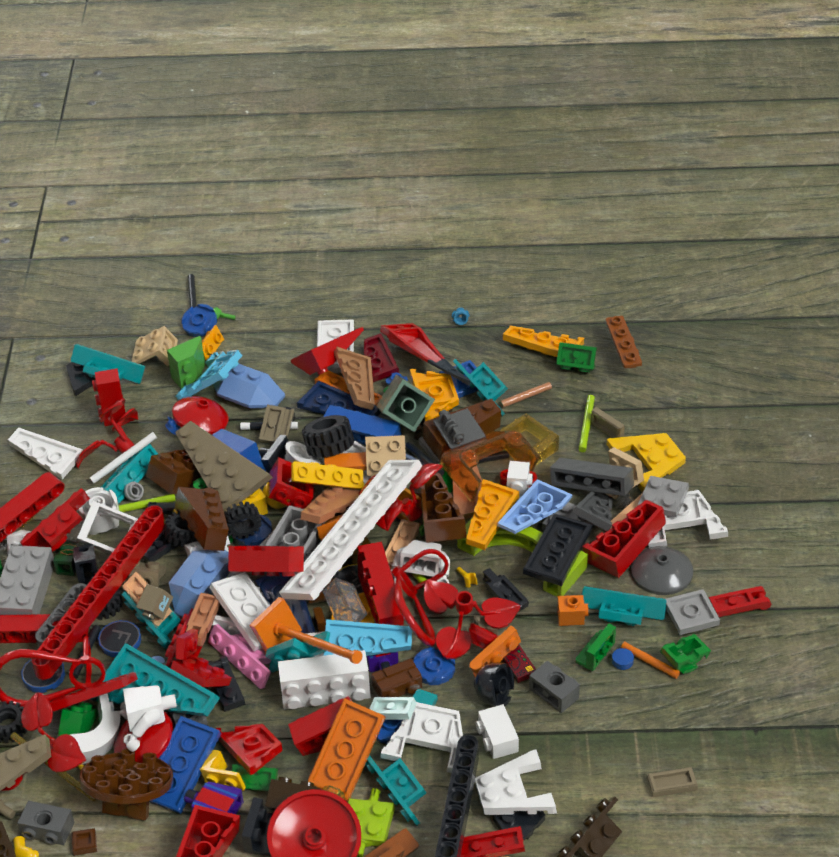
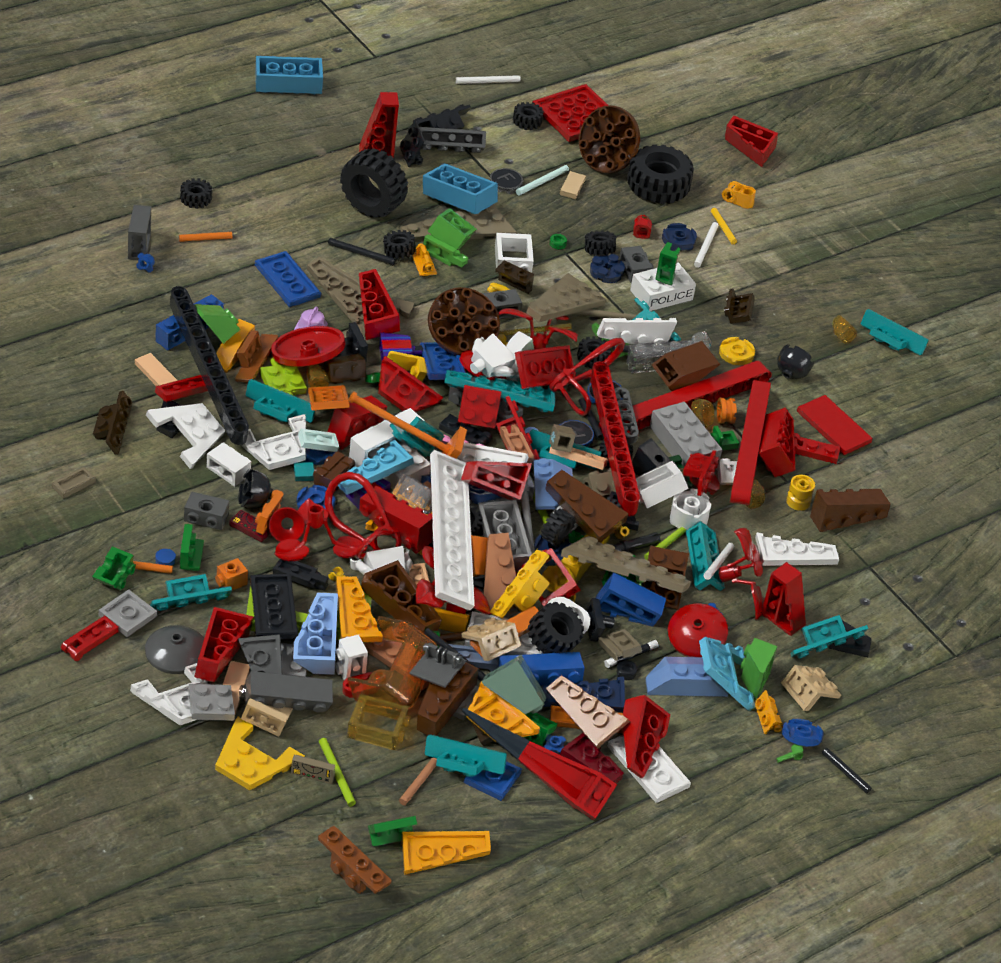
camera: 140 degrees right, 0 degrees up
light grey plate [124,482,144,501] -> none
red plate [175,629,198,660] -> none
dark azure plate [452,308,469,325] -> none

